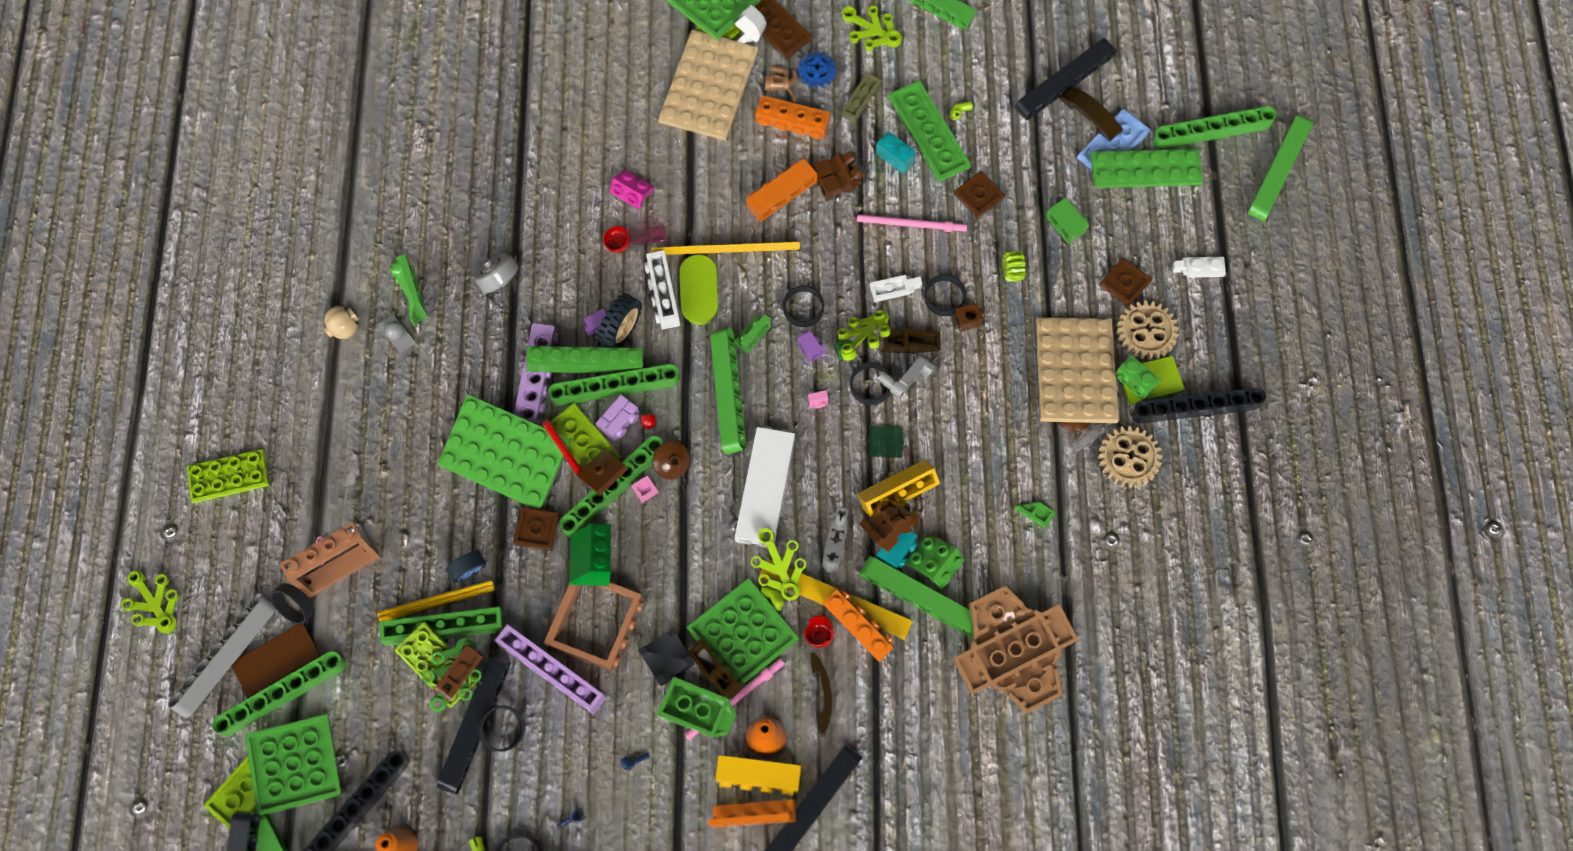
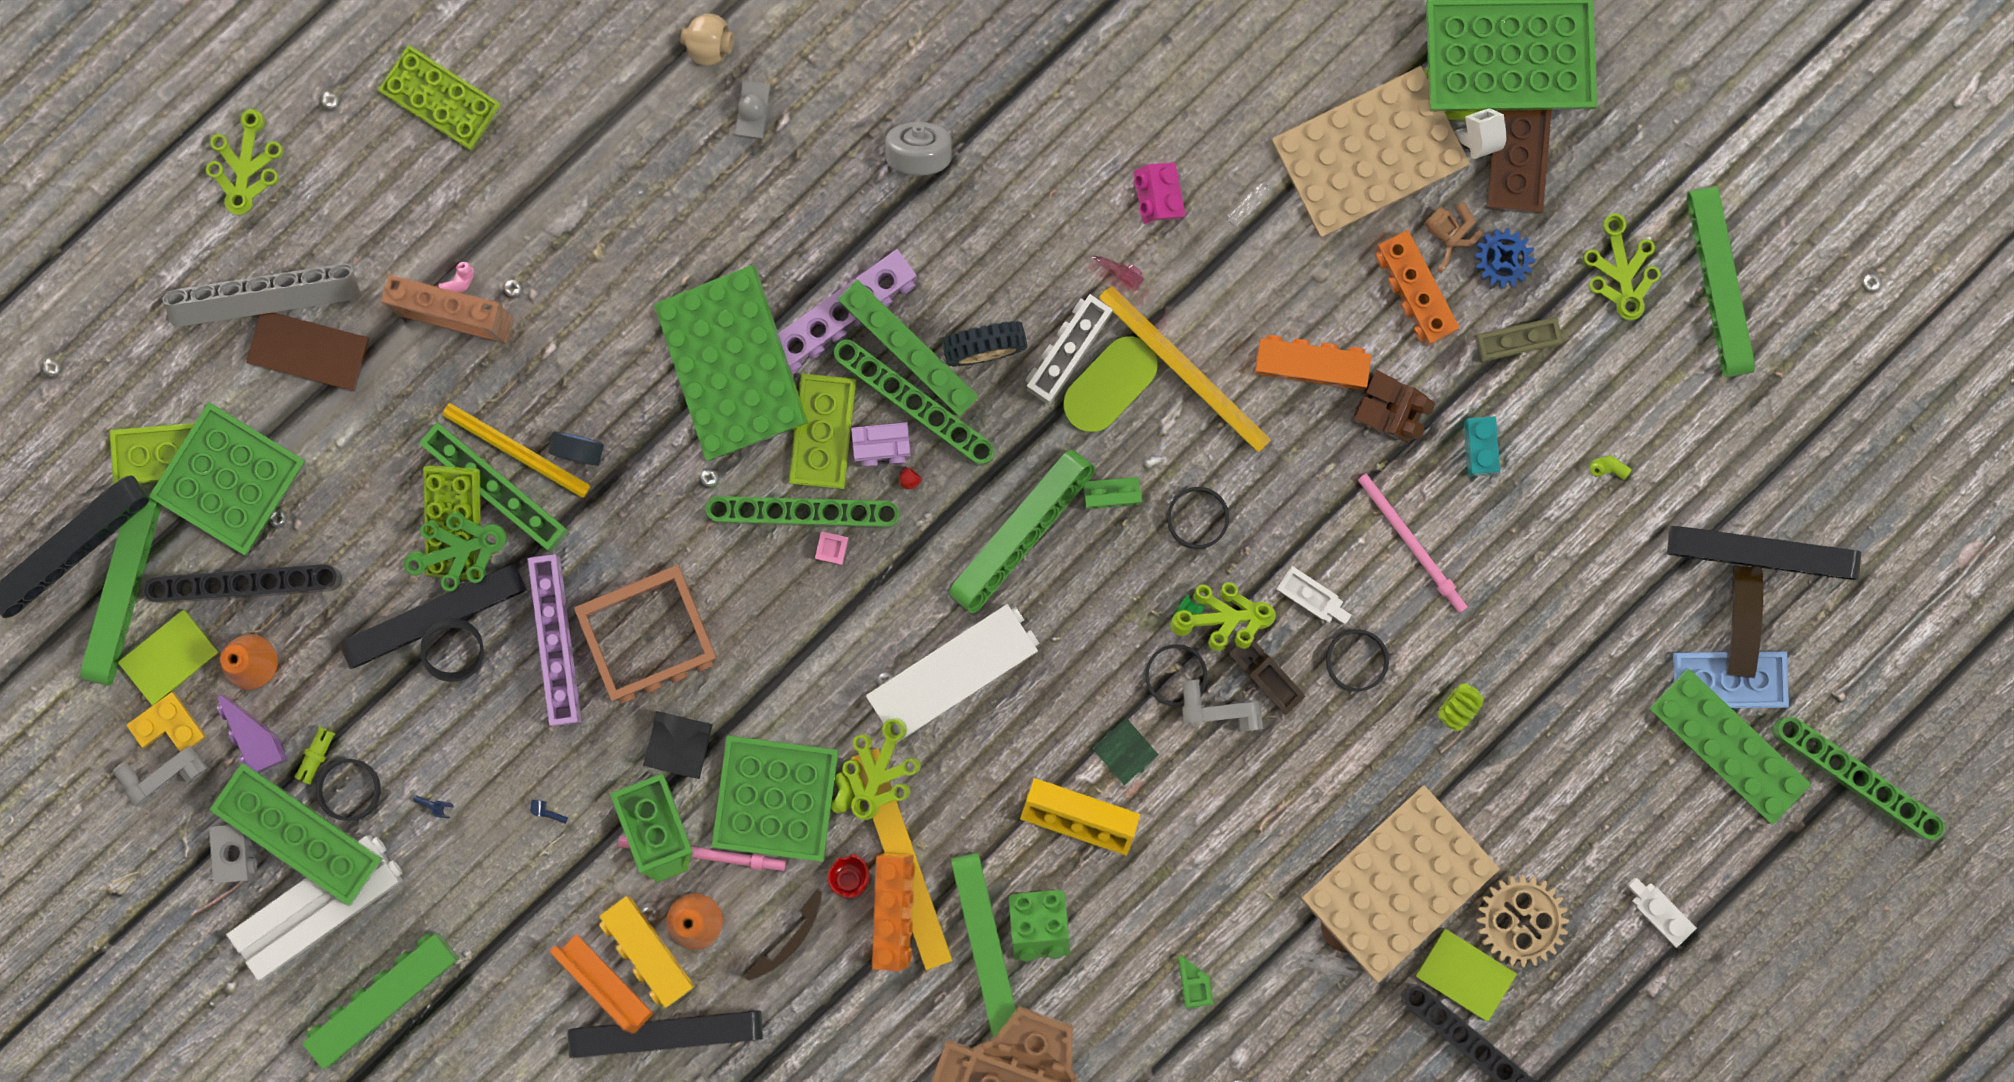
camera: 45 degrees right, 15 degrees up
bright green beam [212,651,346,736] -> none
black tyre [270,583,314,624] -> none
bright green slope [390,254,428,327] -> none
reddish brown plate [433,644,484,702] -> none
reddish brown plate [513,507,560,552] -> none
red bar [542,419,582,481] -> none
green slope [569,523,611,586] -> none
reddish brown plate [576,449,628,496] -> none
medium lavender brick [583,309,606,338] -> none
red hair [603,225,631,254] -> none
reddish brown dish [653,441,690,480] -> none
dark brown slope [688,638,746,700] -> none
medium lavender brick [798,331,826,363] -> none
bright pink plate [808,391,828,408] -> none
light grey beam [822,507,848,573] -> none
reddish brown hips [859,498,919,552] -> none
teal brick [876,531,918,570] -> none
bright green plate [888,80,971,182] -> none
reddish brown plate [954,171,1005,219] -> none
reddish brown brick [954,302,985,332] -> none
bright green brick [1046,198,1089,244] -> none
tan gear [1098,426,1163,488] -> none
reddish brown plate [1099,257,1152,307] -> none
bright green brick [1116,355,1161,400] -> none
bright green beam [1247,114,1314,222] -> none

